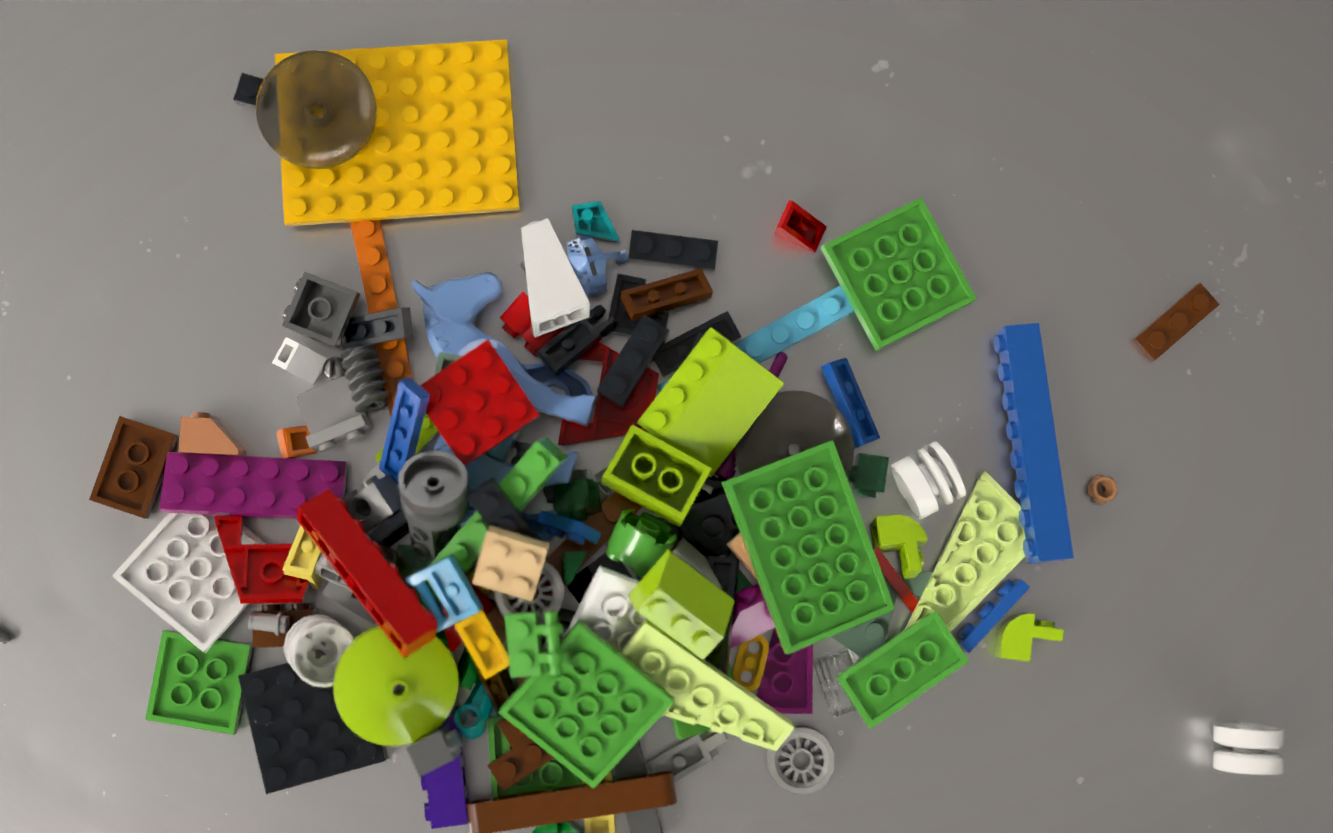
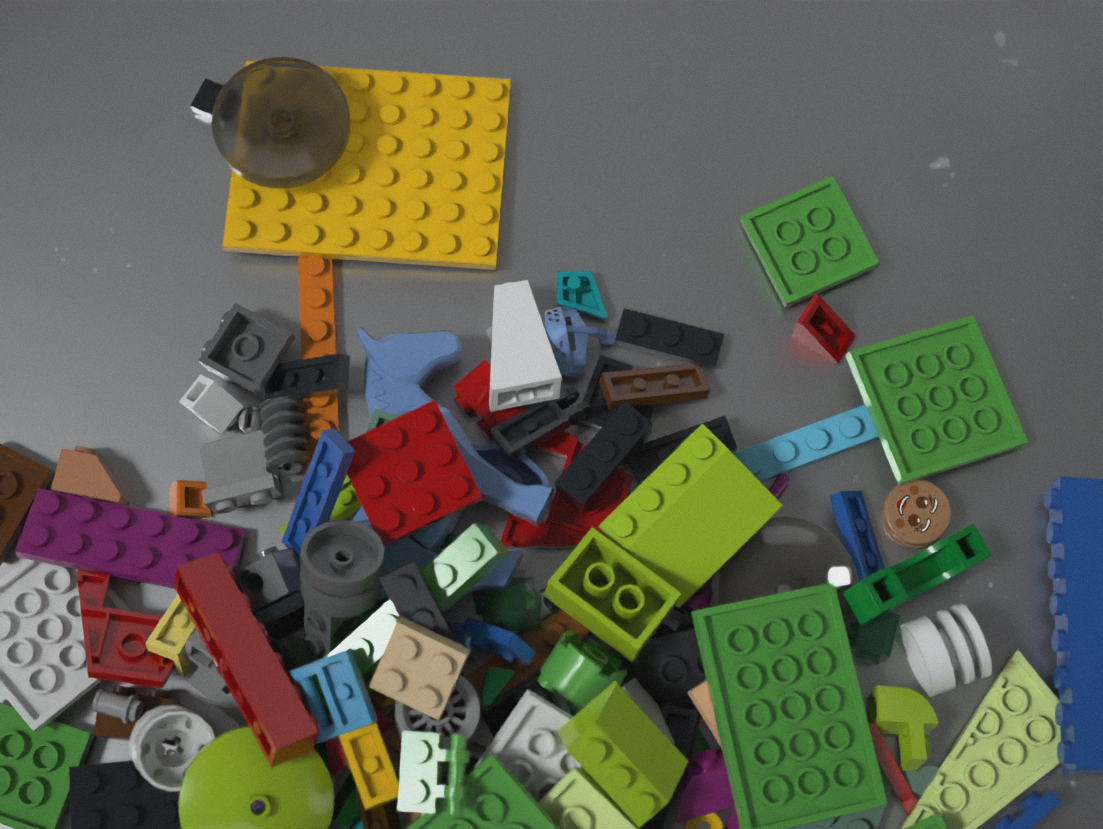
camera: 15 degrees right, 10 degrees down
none -> bright green plate [740,175,880,308]
none -> green arch [843,523,992,625]
none -> medium nougat head [881,479,952,549]

